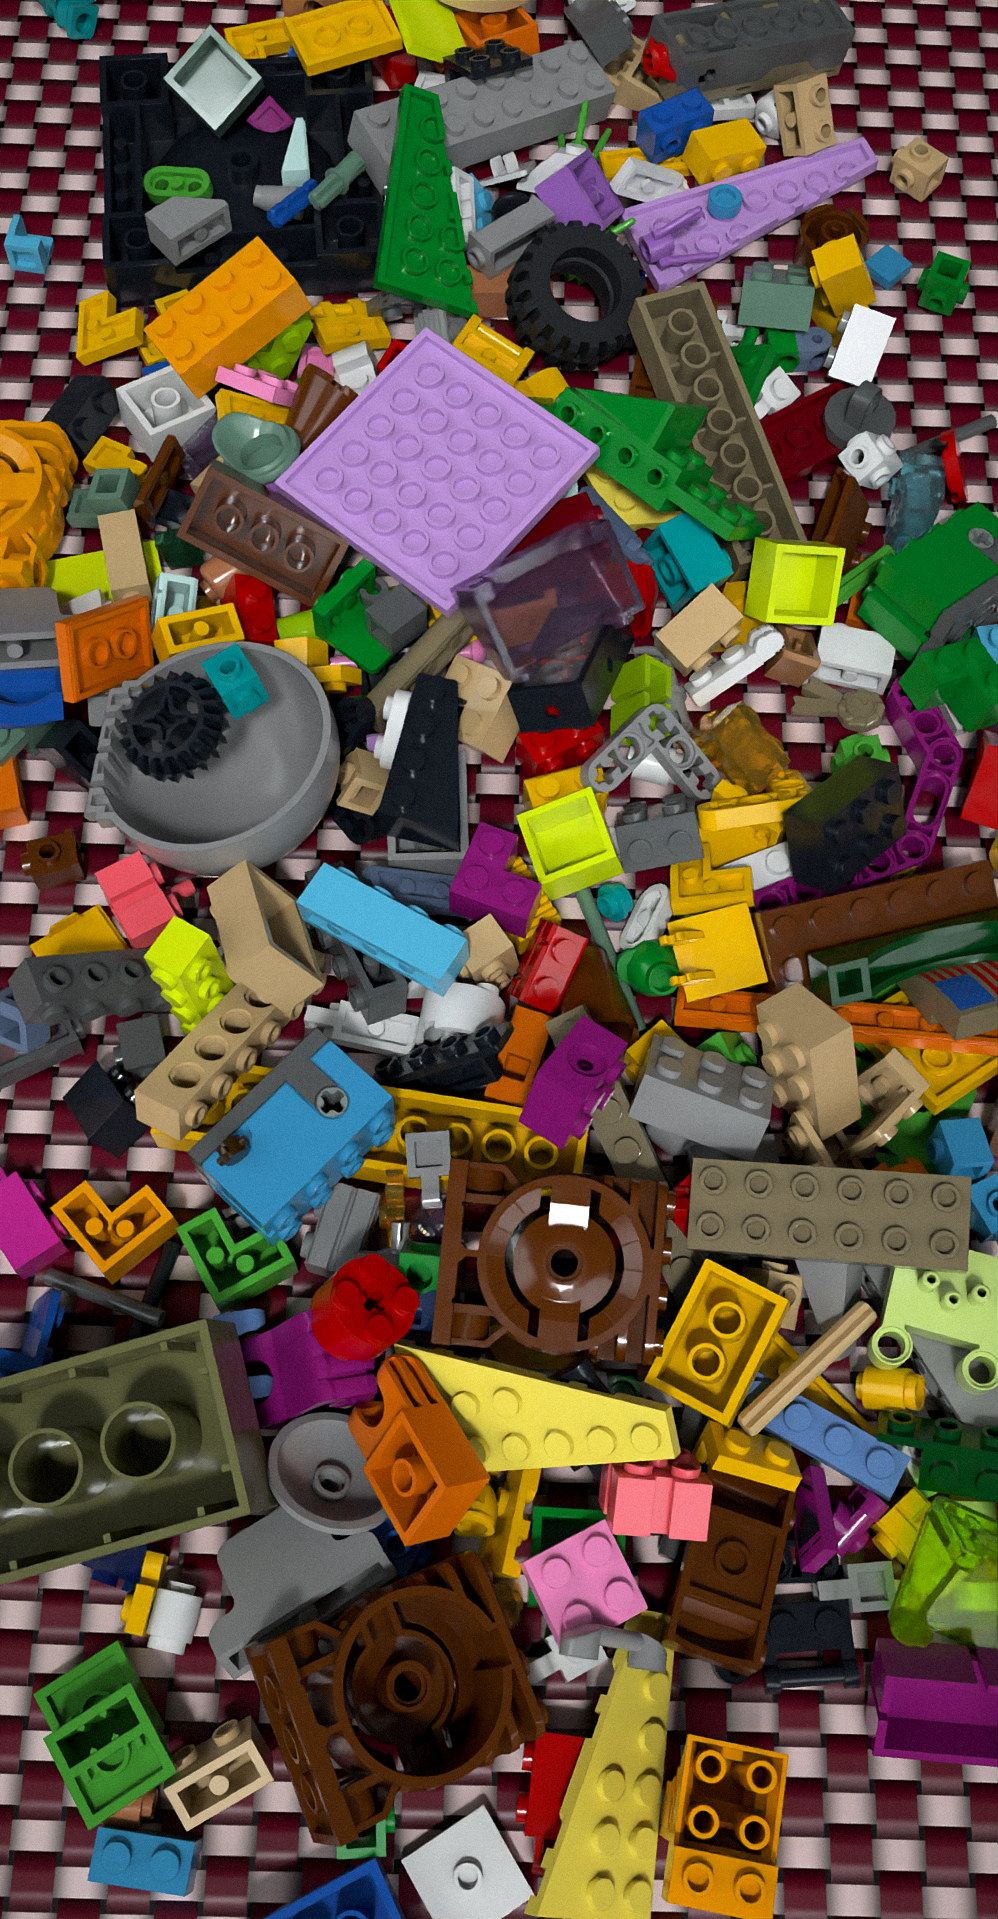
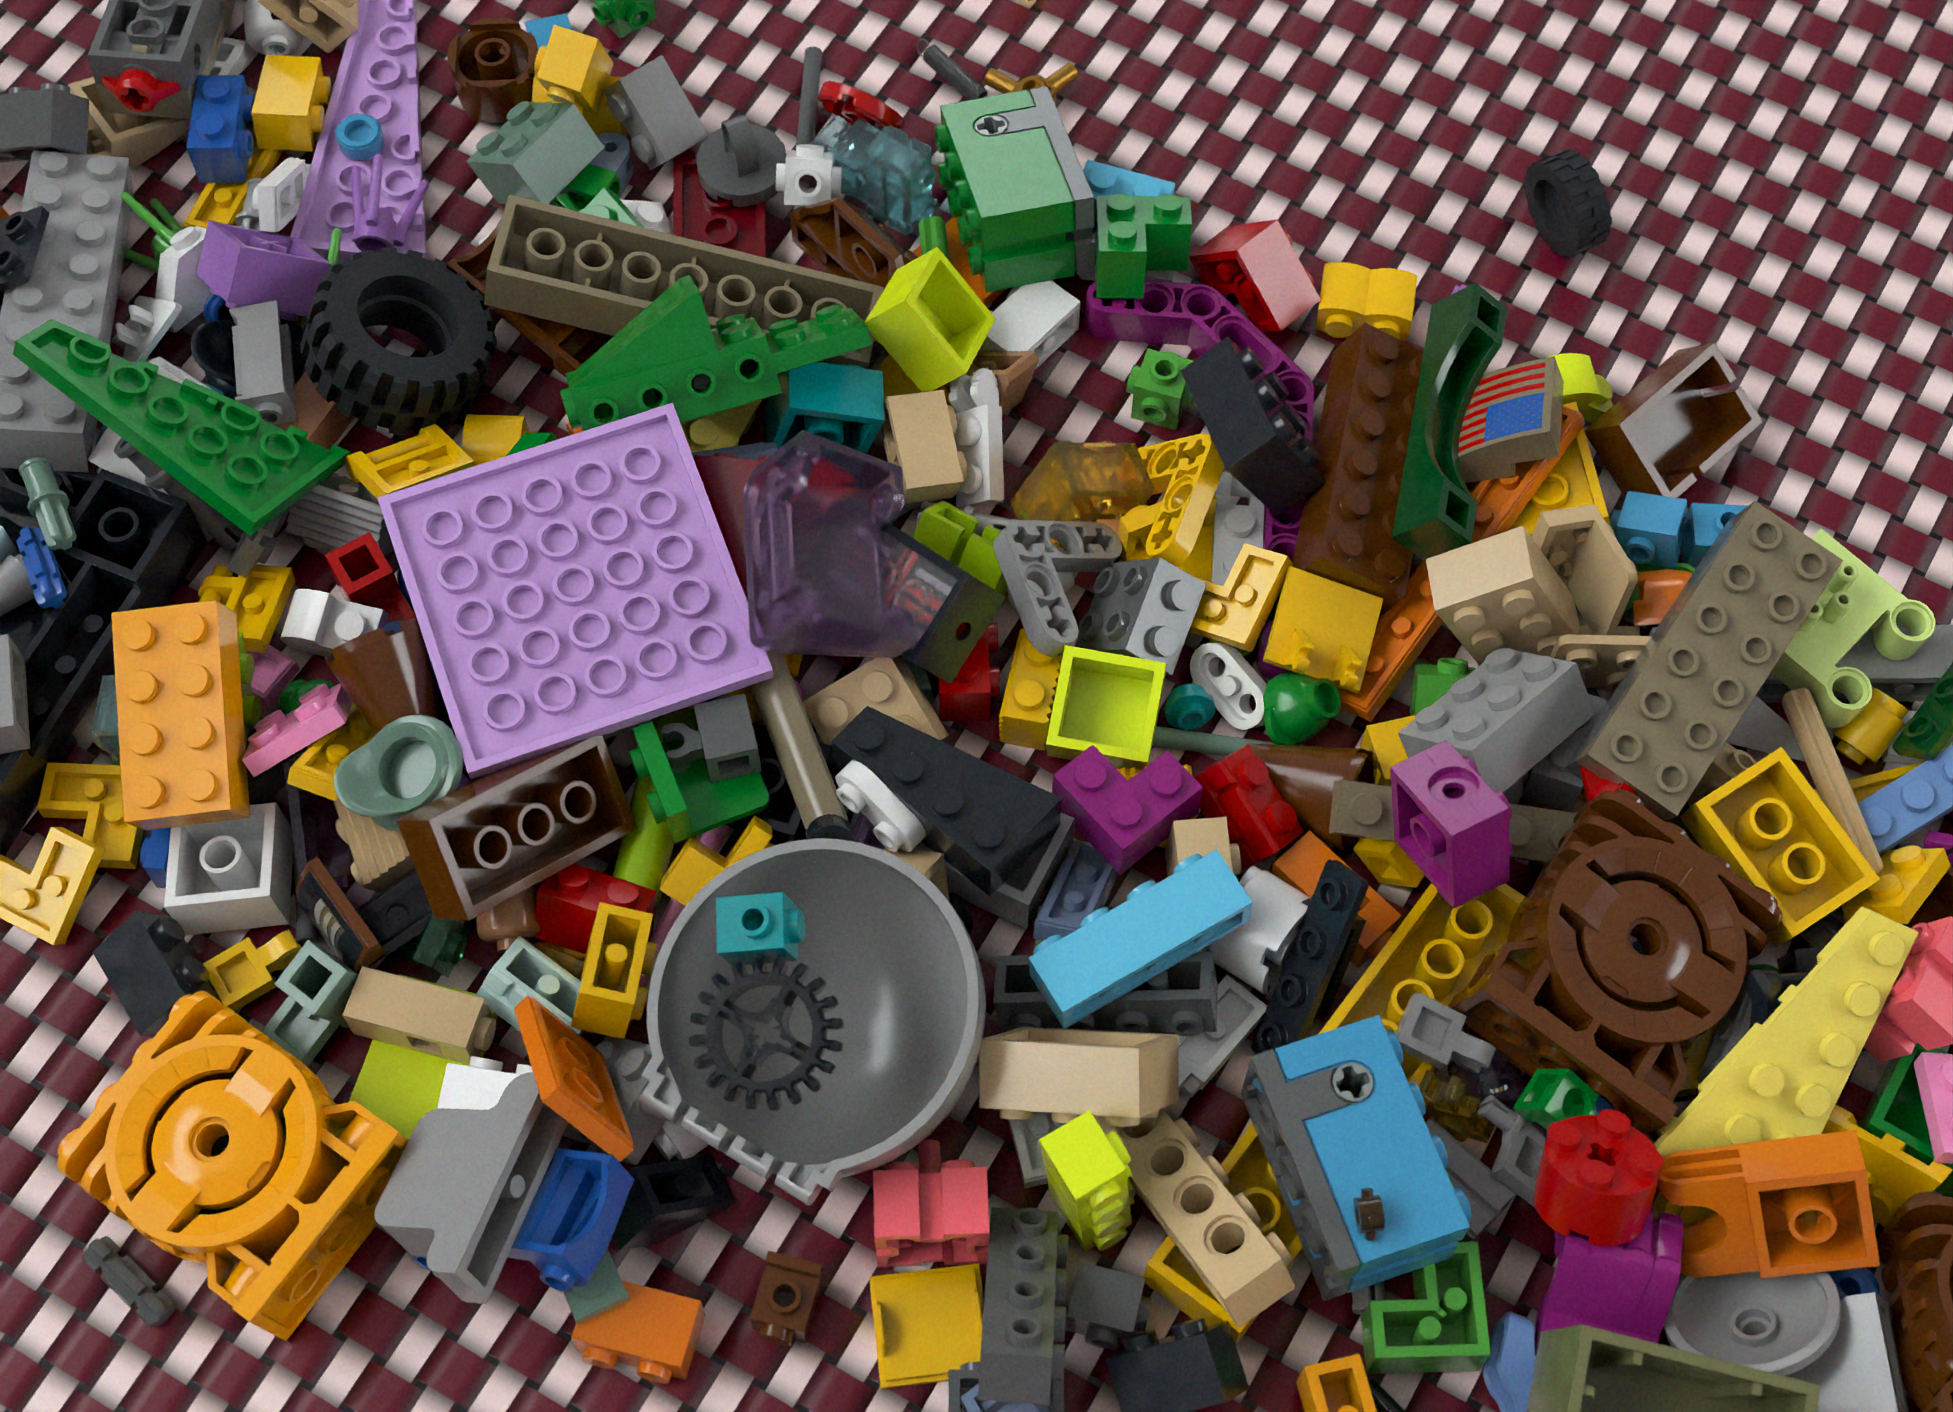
camera: 60 degrees left, 5 degrees down
dark tan piece [791,676,885,733] -> none

